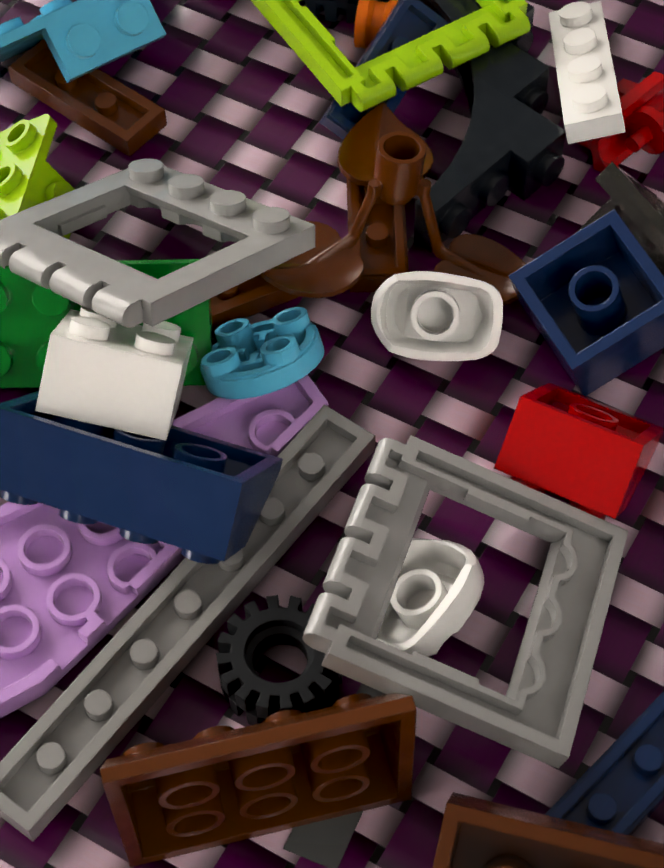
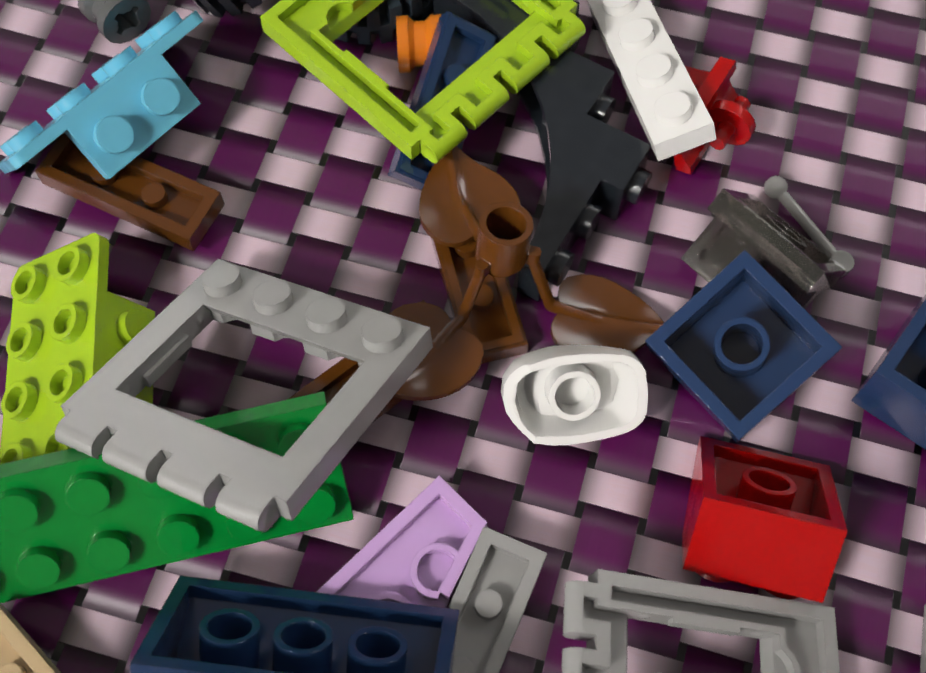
camera: 15 degrees left, 10 degrees up
white brick [35,306,194,441] -> none
medium azure tile [200,307,325,399] -> none

